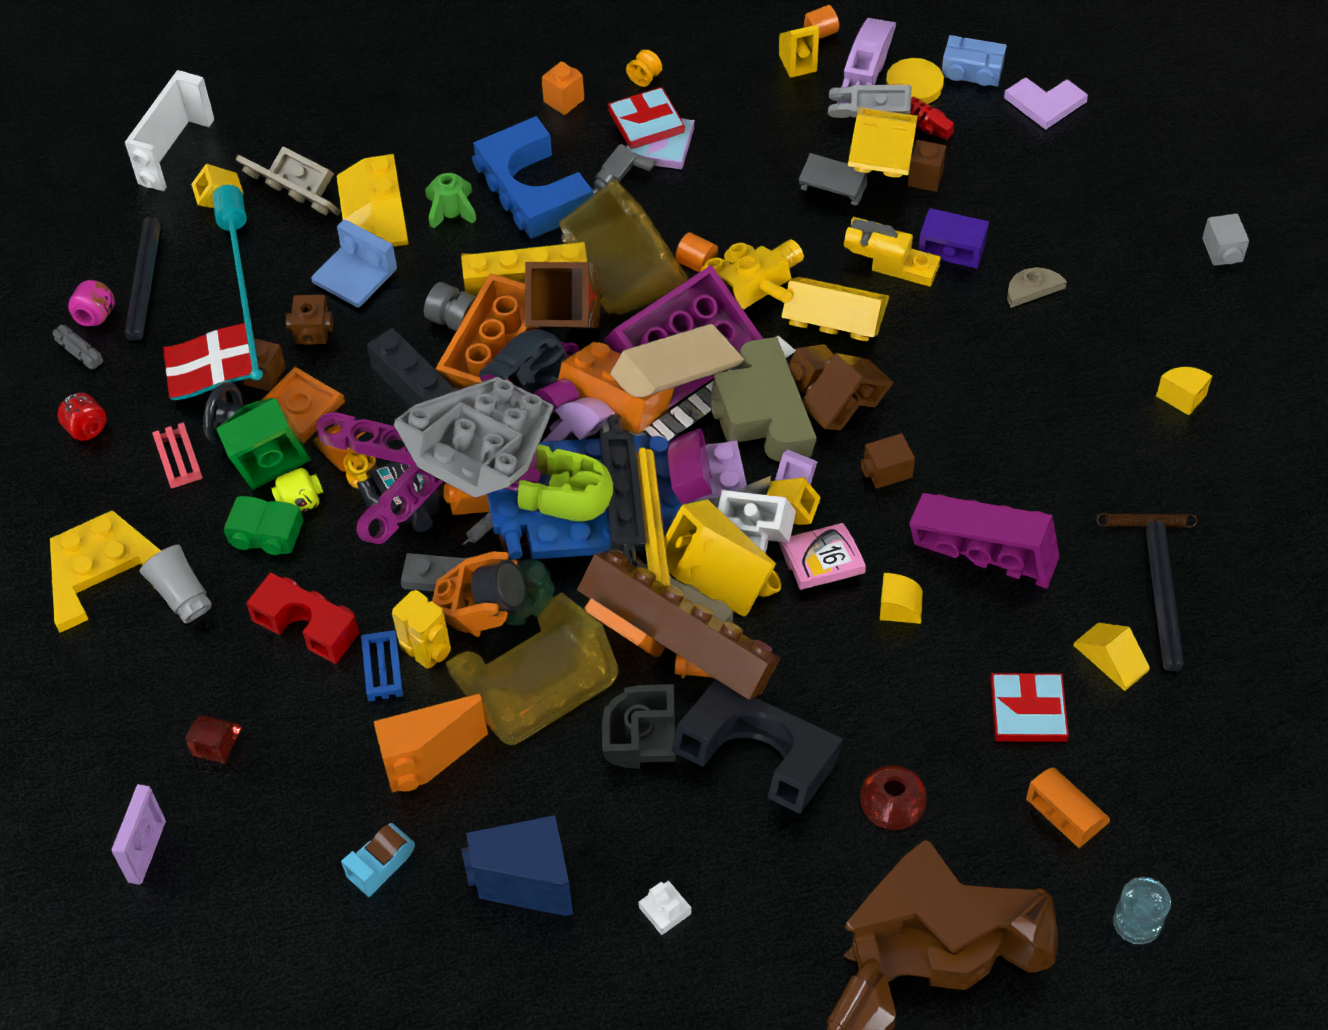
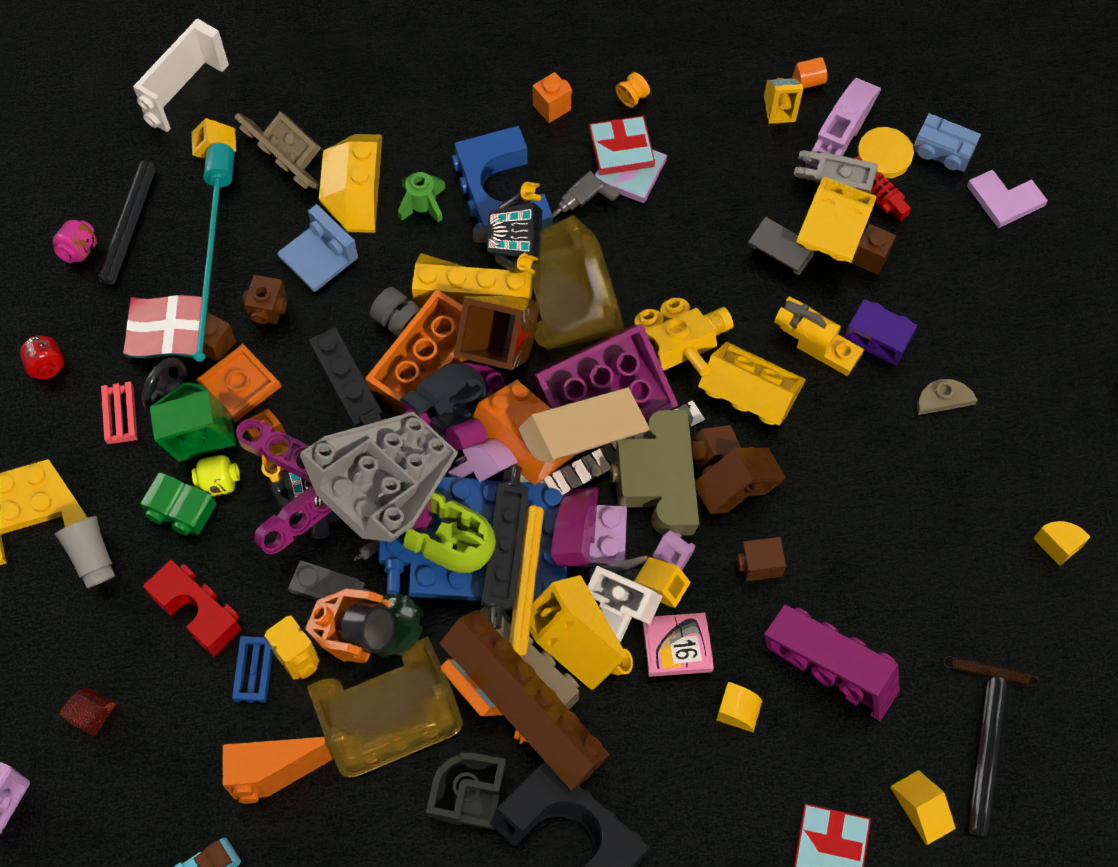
camera: 10 degrees right, 10 degrees up
dark grey axle [53,325,103,369] -> none
orange brick [676,232,718,273] -> none
none -> torso [473,182,543,275]

